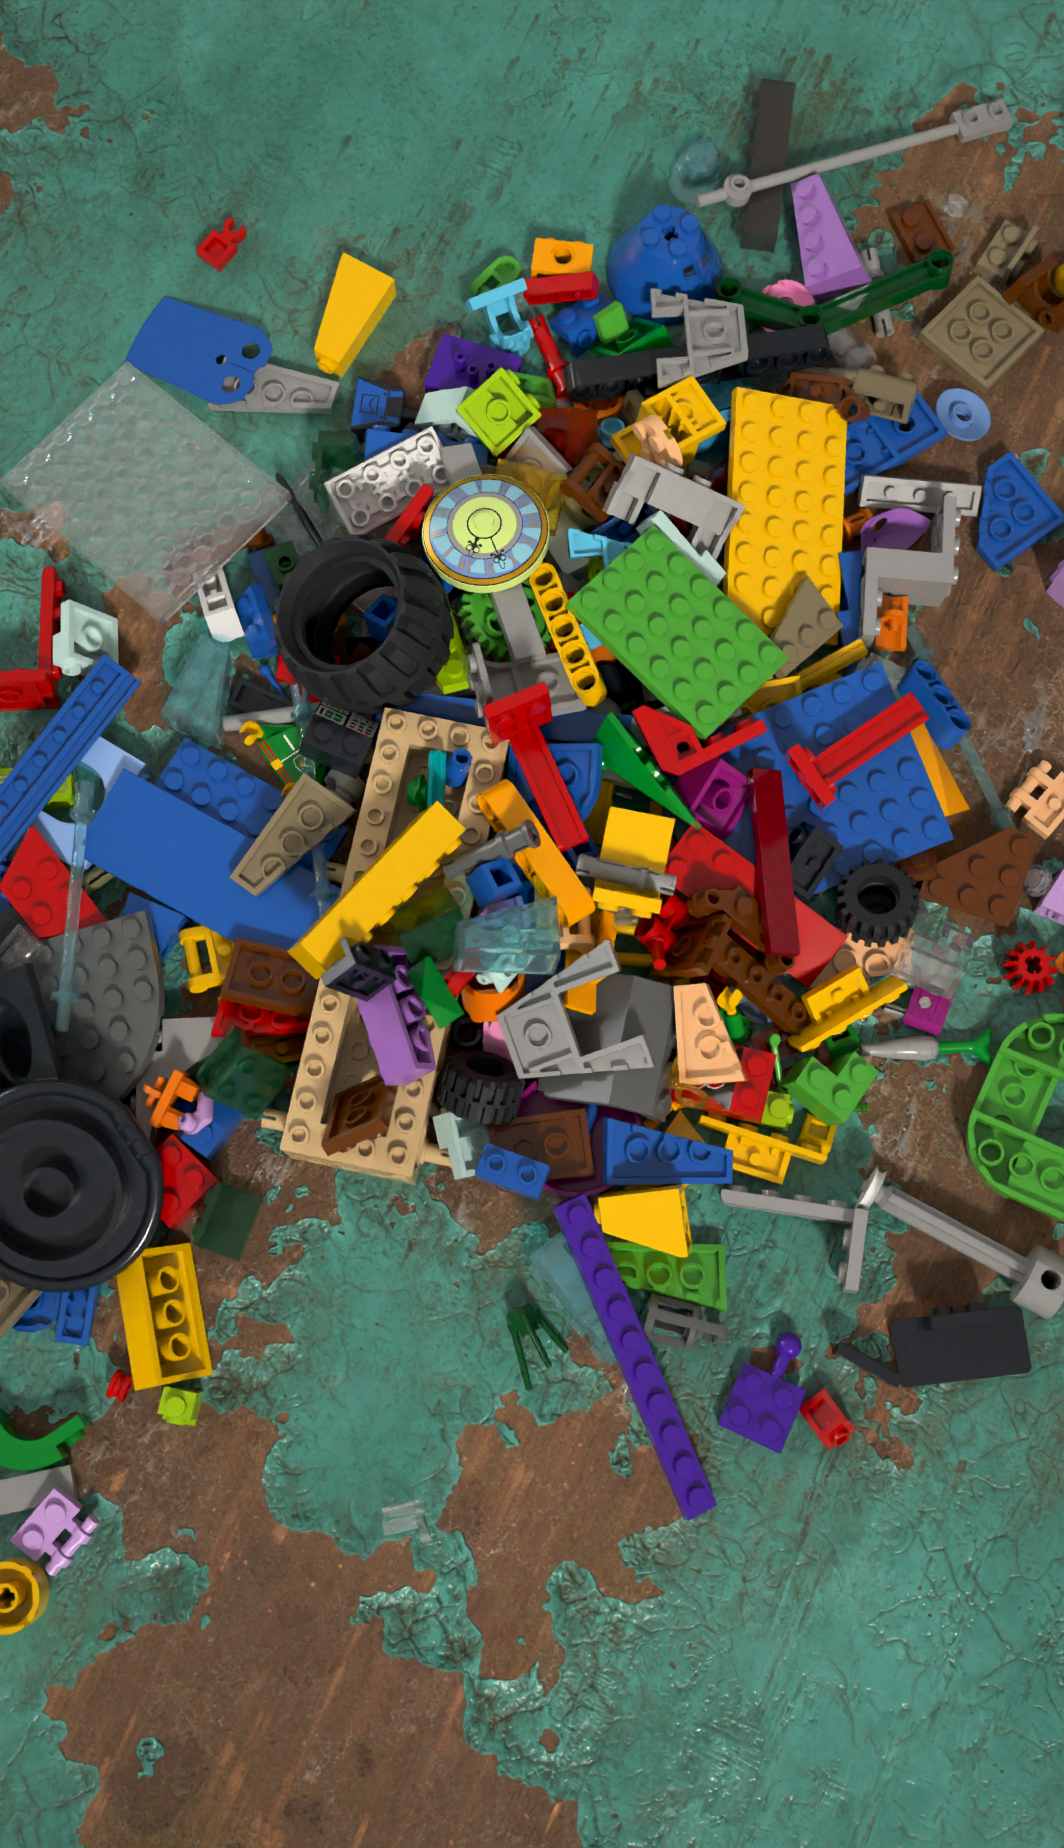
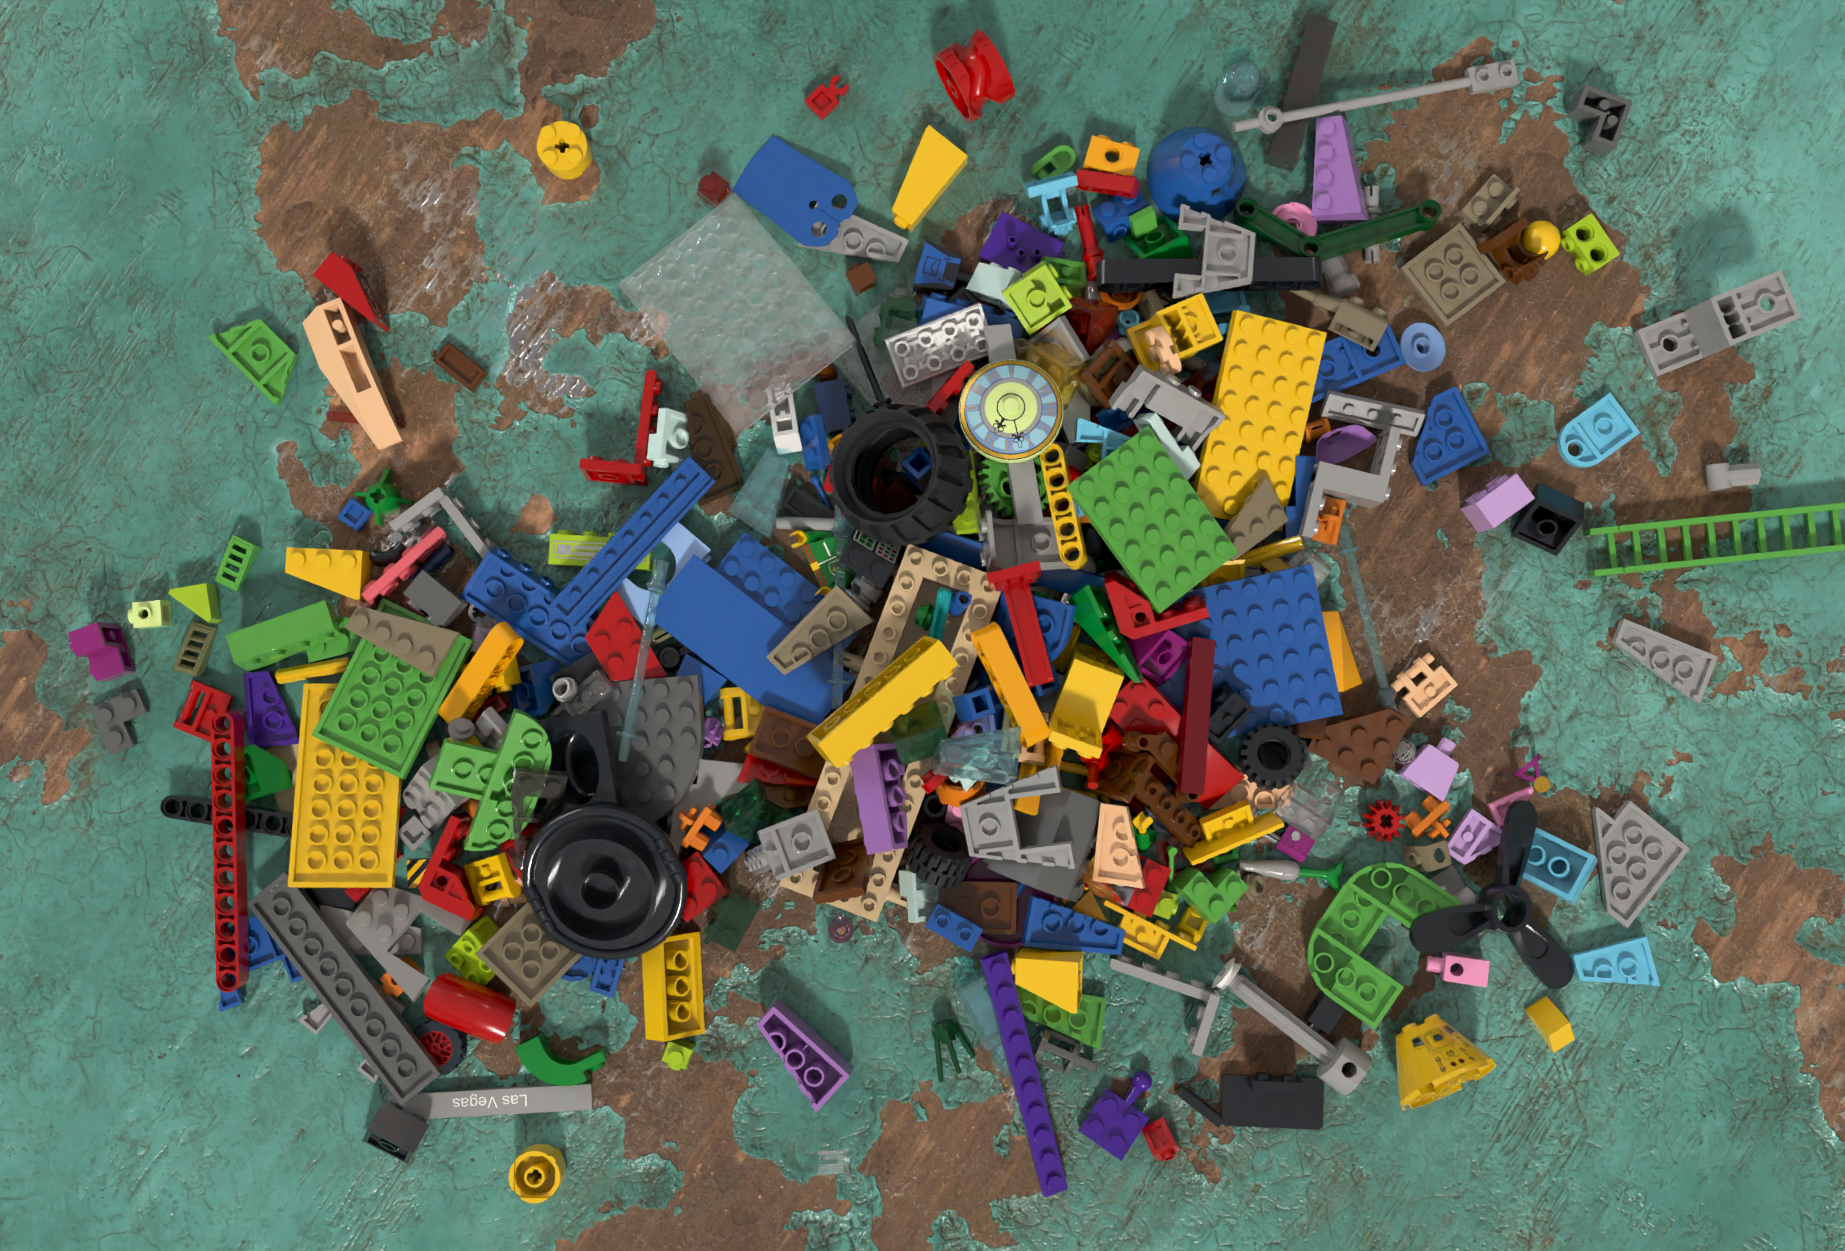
camera: 10 degrees right, 10 degrees up
lavender plate [10,1484,100,1576] -> none
red bush [106,1369,133,1403] -> none
lavender arm [178,1091,214,1135] -> none
dark green brick [263,540,300,592] -> none
black bracket [320,936,397,1002] -> none
green slope [405,956,464,1029] -> none
dark grey pin [441,819,541,880] -> none
light grey pin [576,854,678,896] -> none
reddish brown plate [760,372,870,423] -> none
red bracket [784,692,930,812] -> none
reddish brown plate [889,199,954,264] -> none
blue beam [897,660,972,750] -> none
clear piece [943,194,968,218] -> none
none -> black piece [658,644,694,672]
none -> dark brown wing [683,393,746,506]
none -> clear red brick [697,171,732,210]
none -> medium lavender gear [704,716,725,748]
none -> light grey bracket [744,809,836,881]
none -> medium lavender wedge [757,998,854,1112]
none -> tile [828,917,854,944]
none -> reddish brown plate [845,262,878,297]
none -> red piece [933,29,1015,123]
none -> dark tan plate [1243,873,1265,899]
none -> black brick [1303,991,1346,1035]

